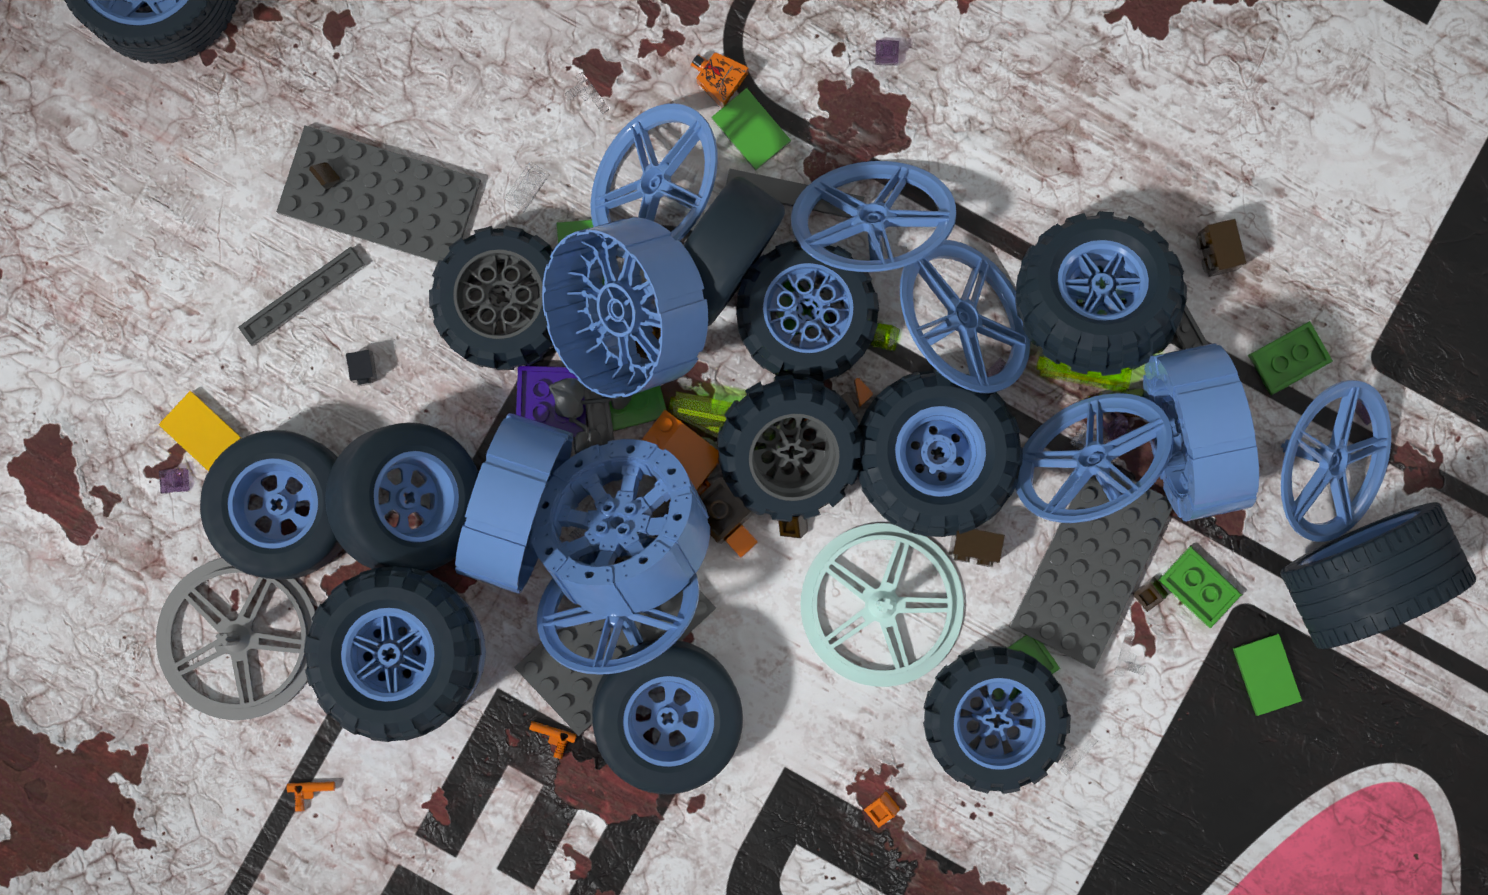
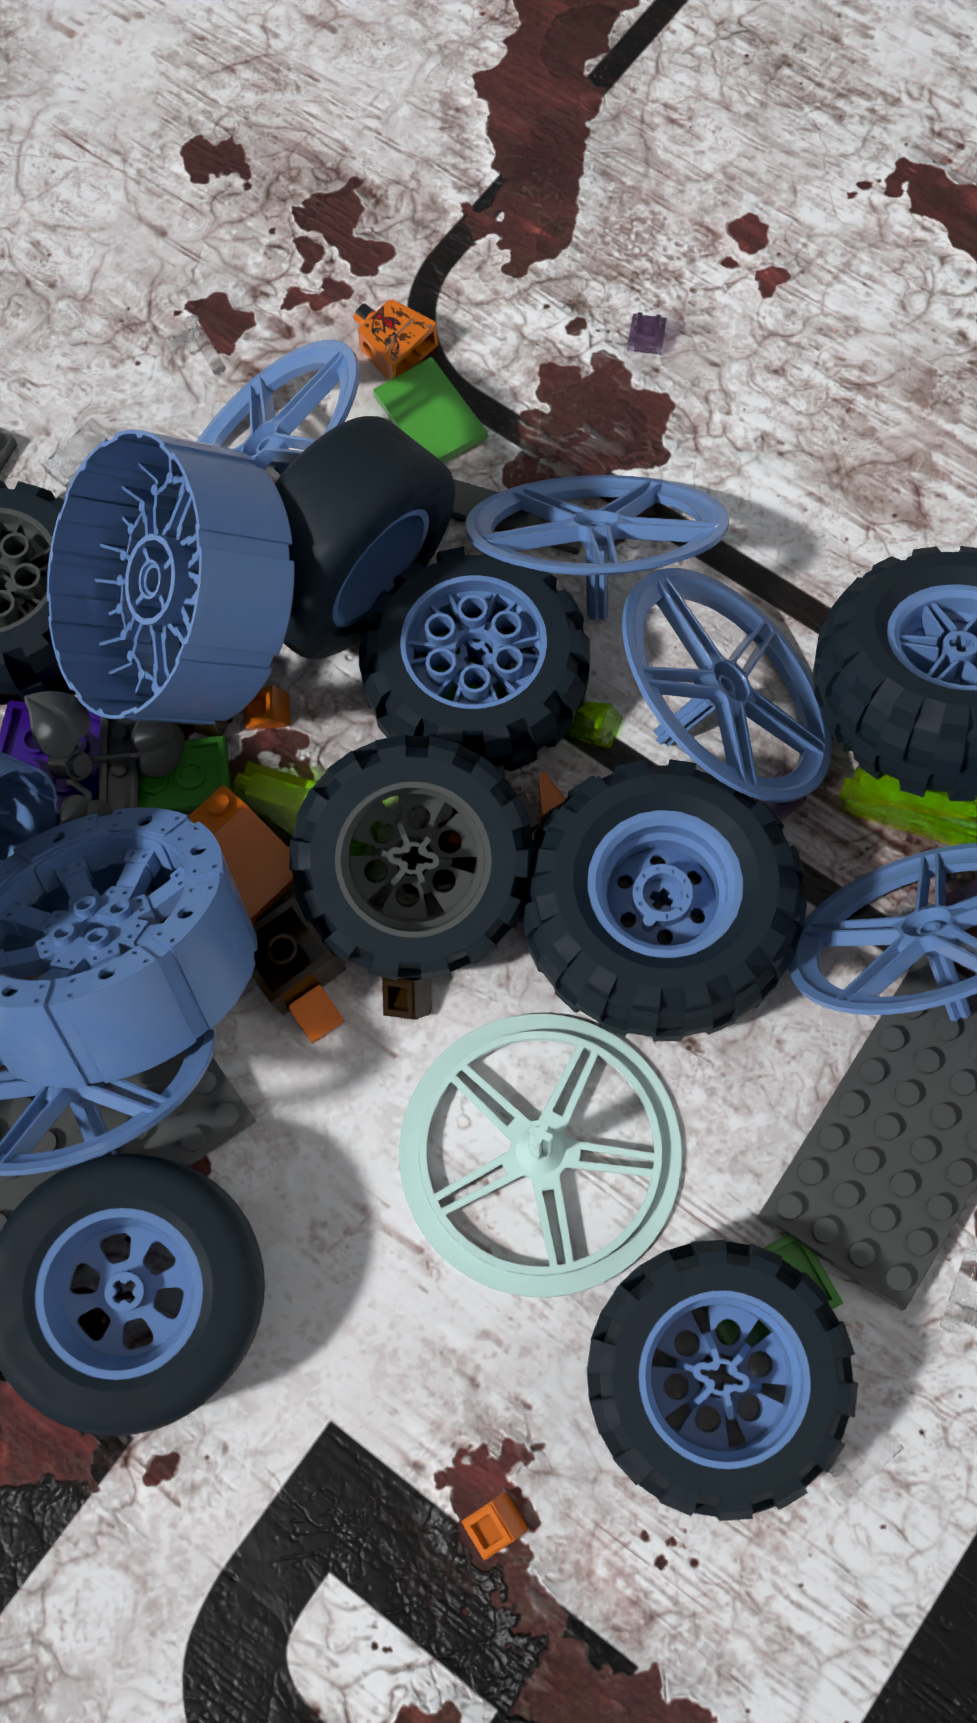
camera: 10 degrees right, 15 degrees down
dark brown brick [948,529,1005,567] -> none

